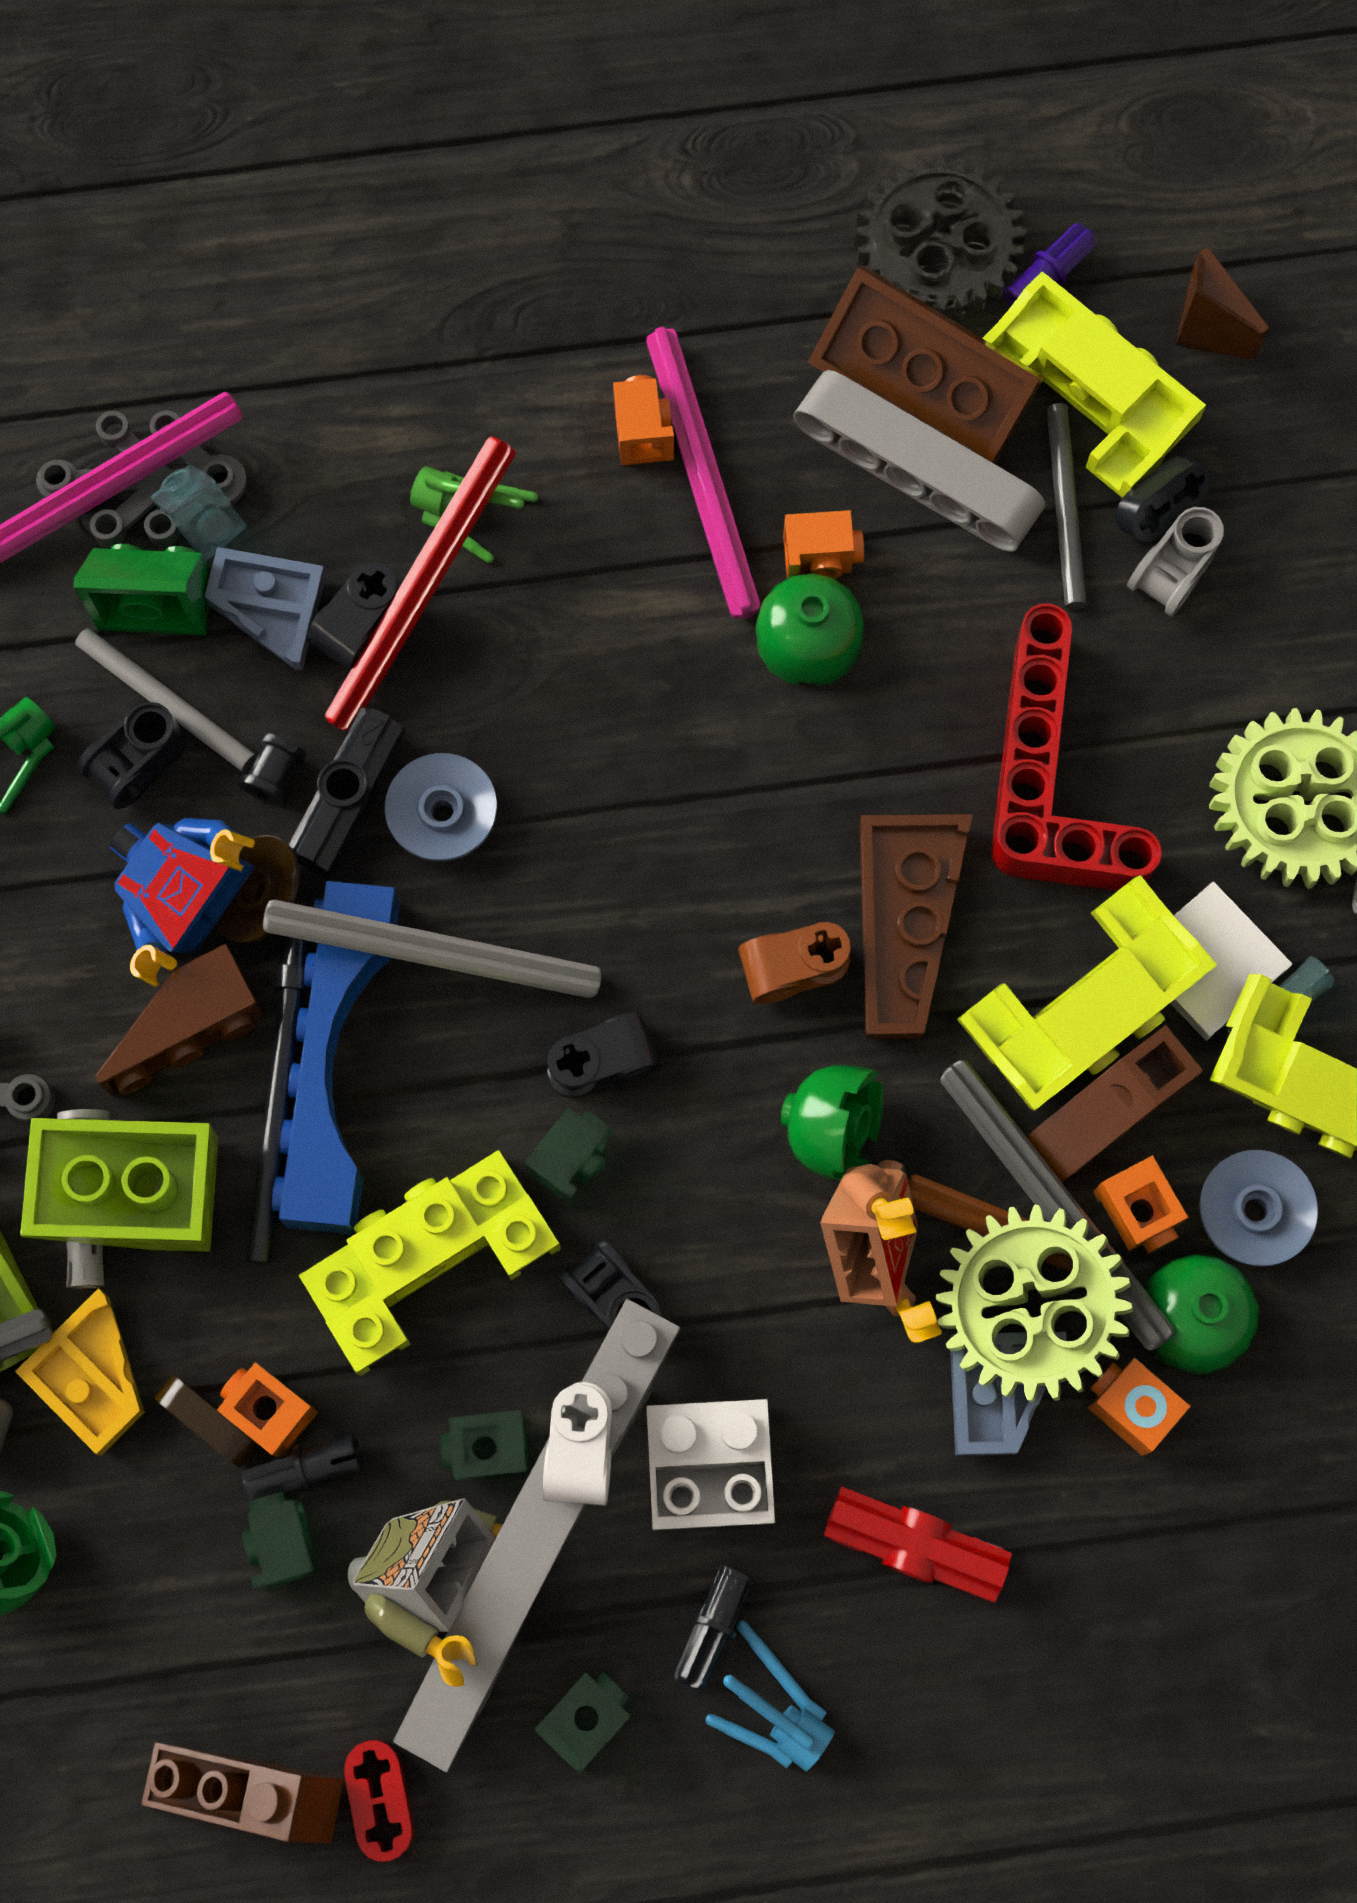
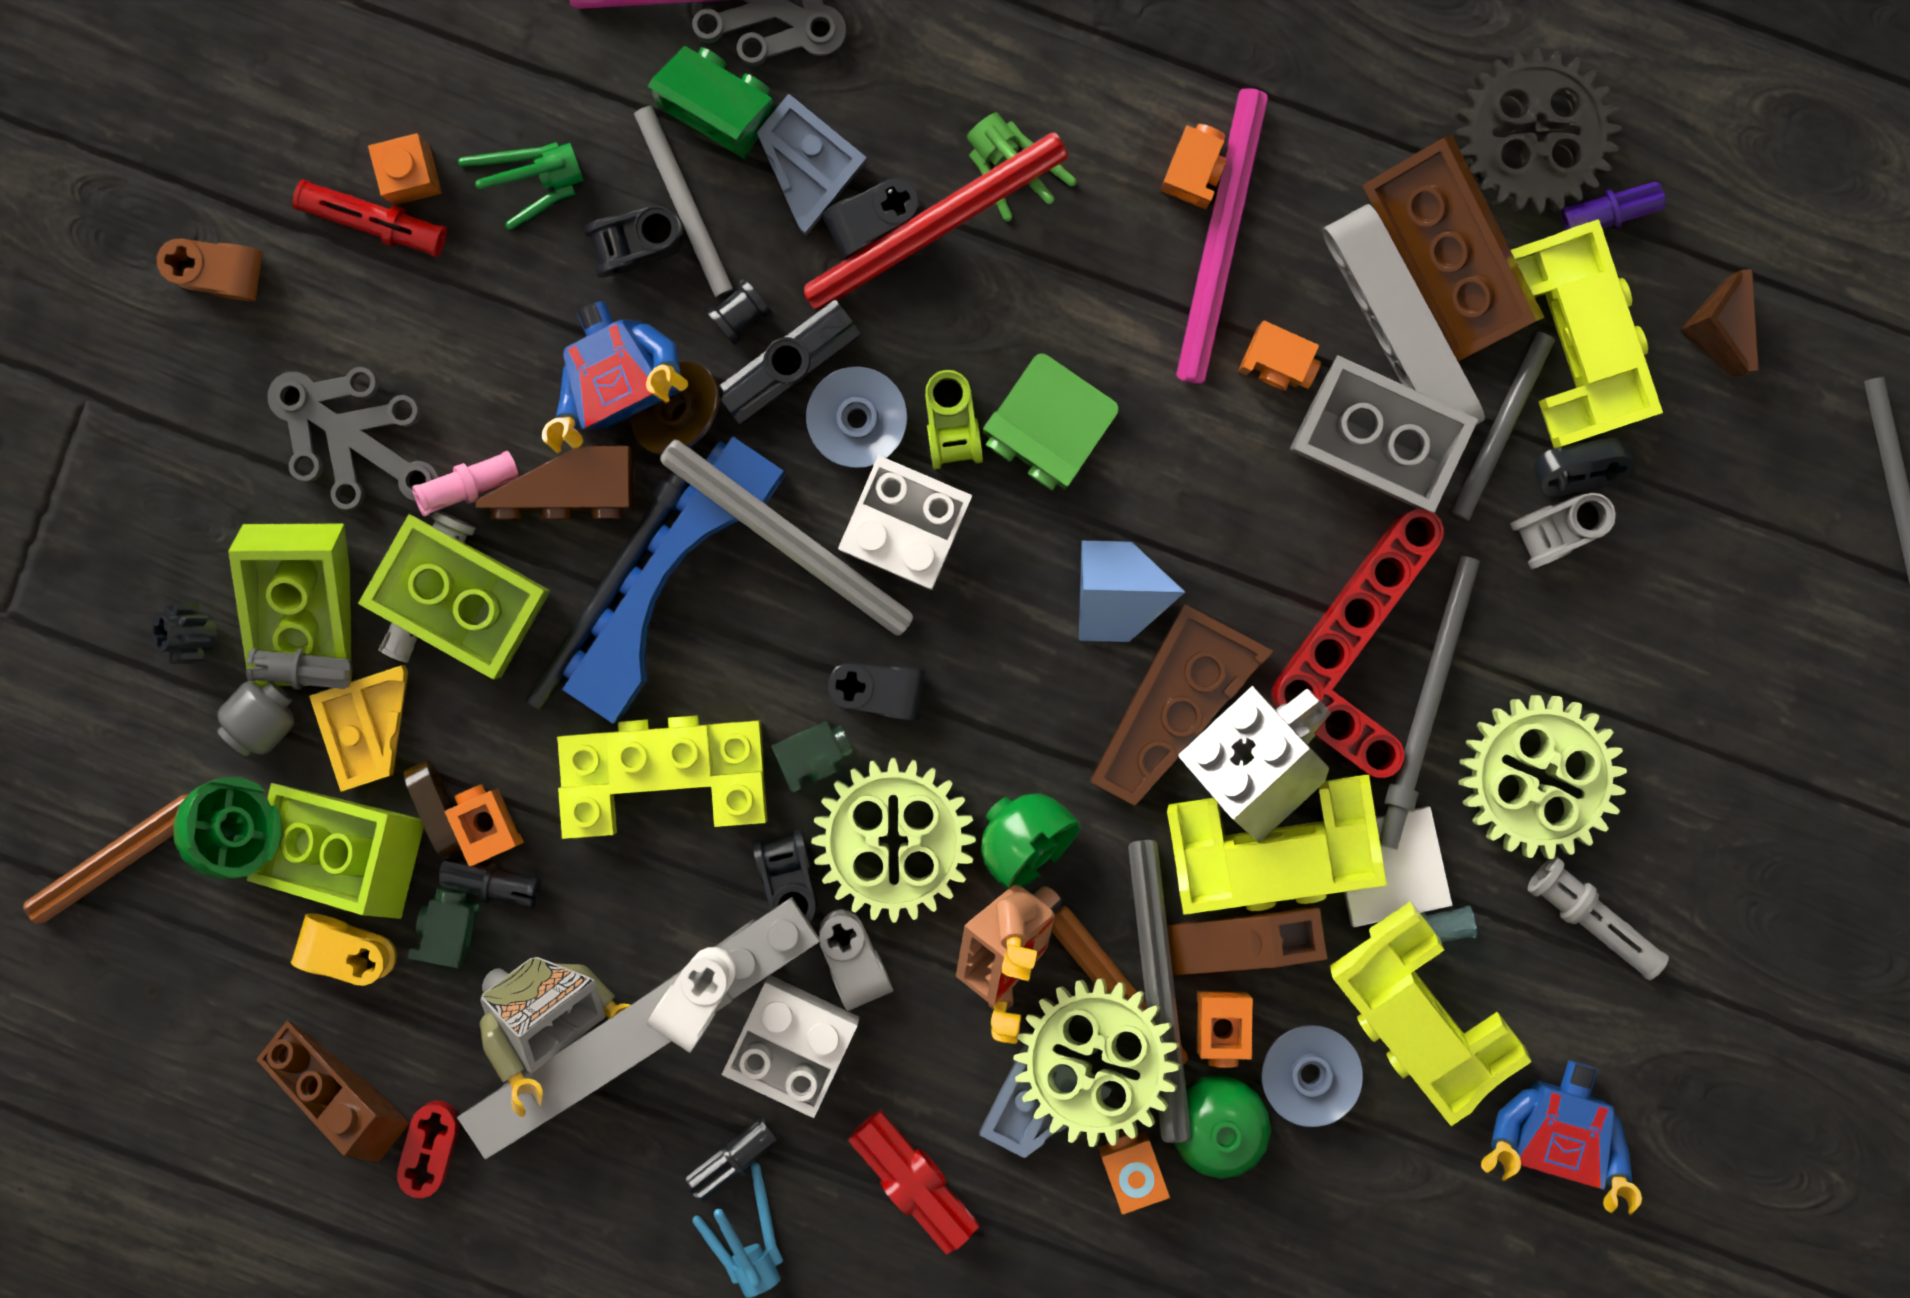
camera: 30 degrees right, 15 degrees up
clear light blue bracket [151,464,247,561] -> none
clear green brick [440,1410,530,1482] -> none
clear green brick [534,1672,631,1774] -> none
dark orange piece [738,922,851,1005] -> none
green cylinder [755,573,865,686] -> none
none -> lime slope [247,783,424,919]
none -> yellow piece [291,913,397,986]
none -> bright pink pin [412,451,519,517]
none -> yellowish green gear [812,758,975,922]
none -> light grey piece [819,909,894,1011]
none -> white slope [838,455,972,590]
none -> lime piece [925,370,983,470]
none -> bright green bracket [982,354,1118,491]
none -> medium blue slope [1079,541,1185,642]
none -> hinge [1178,686,1331,843]
none -> light grey slope [1290,355,1478,513]
none -> dark grey bar [1379,556,1480,850]

